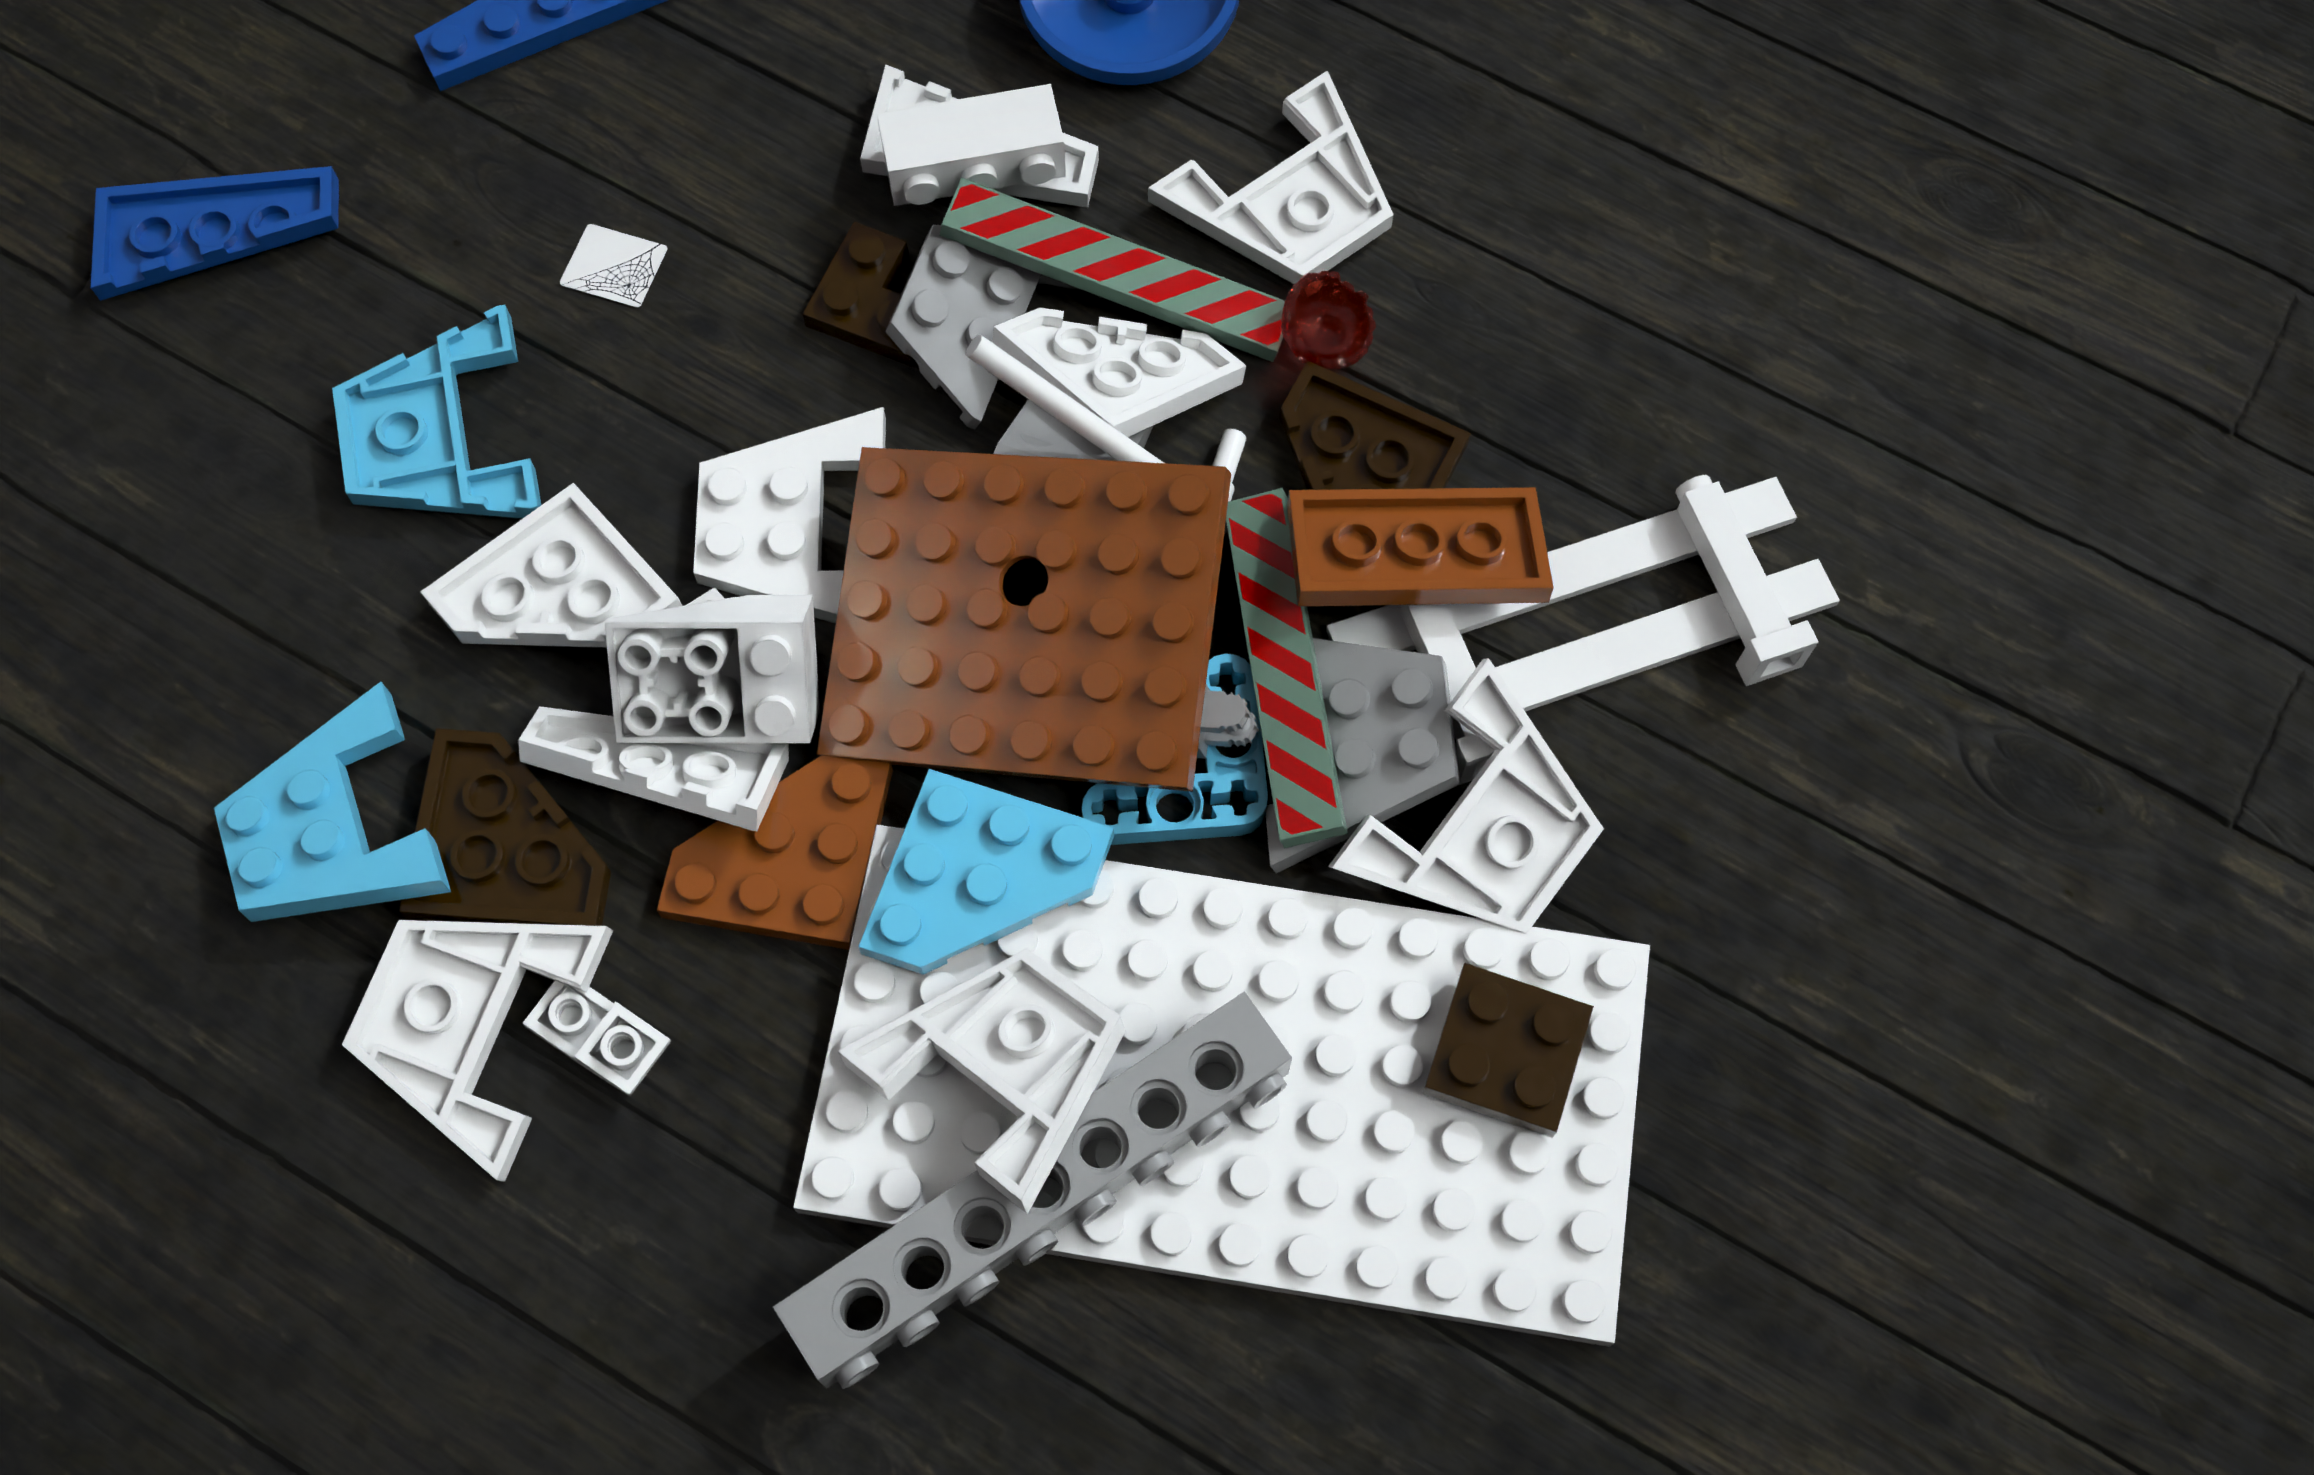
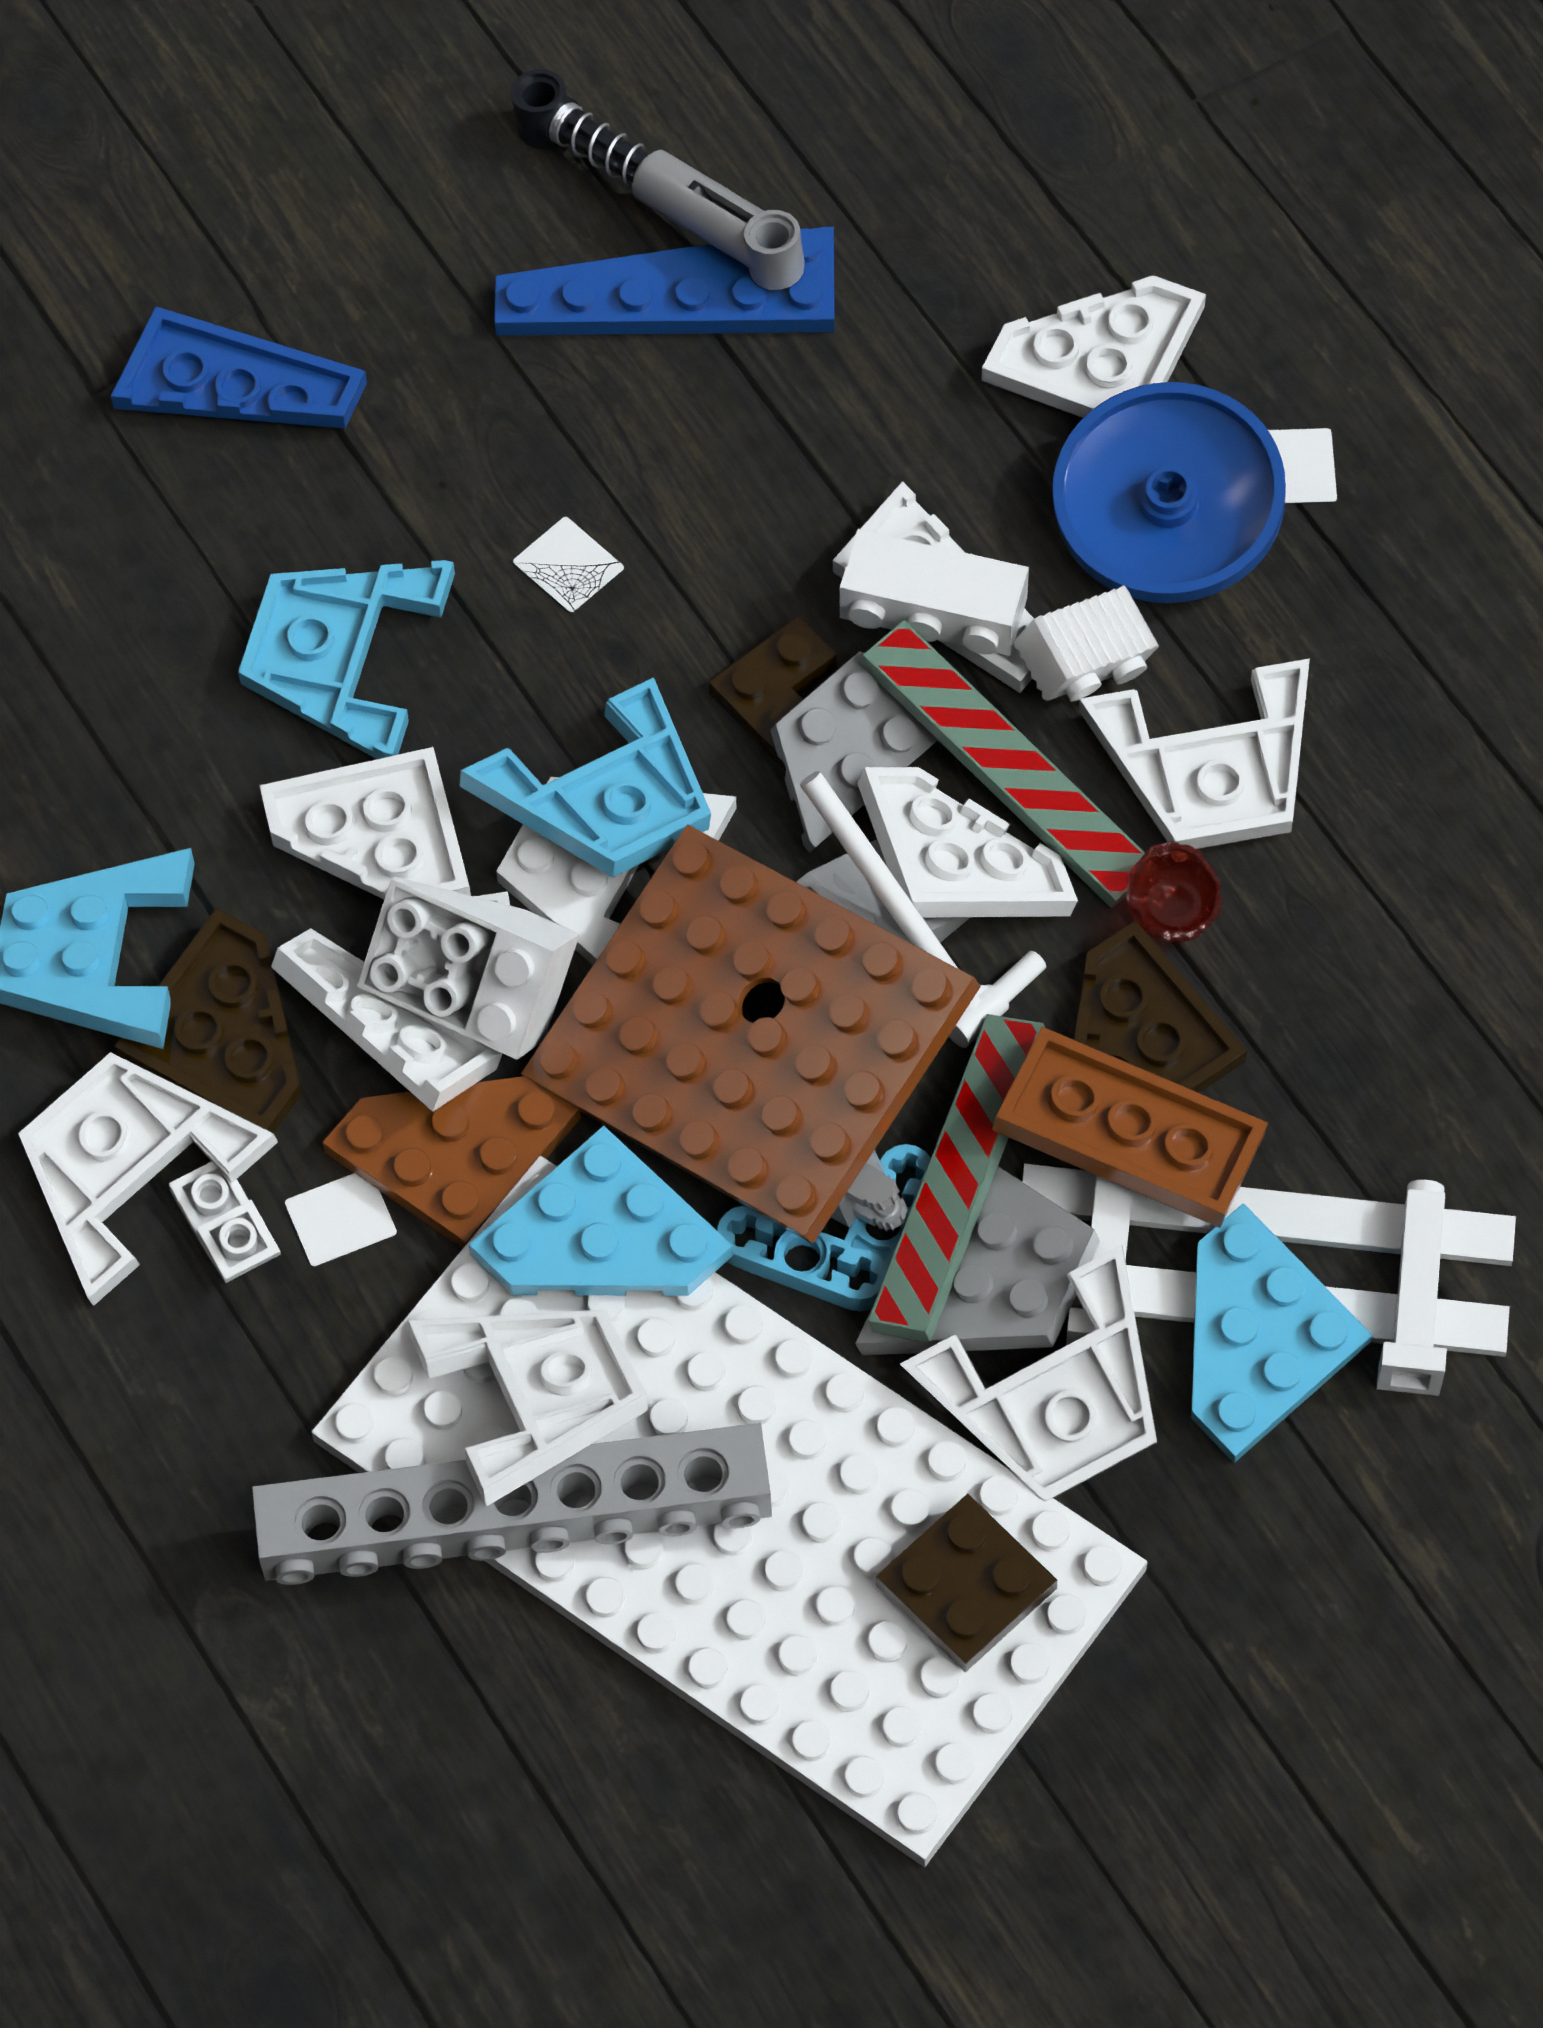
camera: 30 degrees right, 5 degrees down
none -> white sticker [285,1173,397,1266]
none -> medium azure wing [460,677,711,878]
none -> white brick [1014,585,1159,701]
none -> medium azure plate [1191,1203,1373,1463]

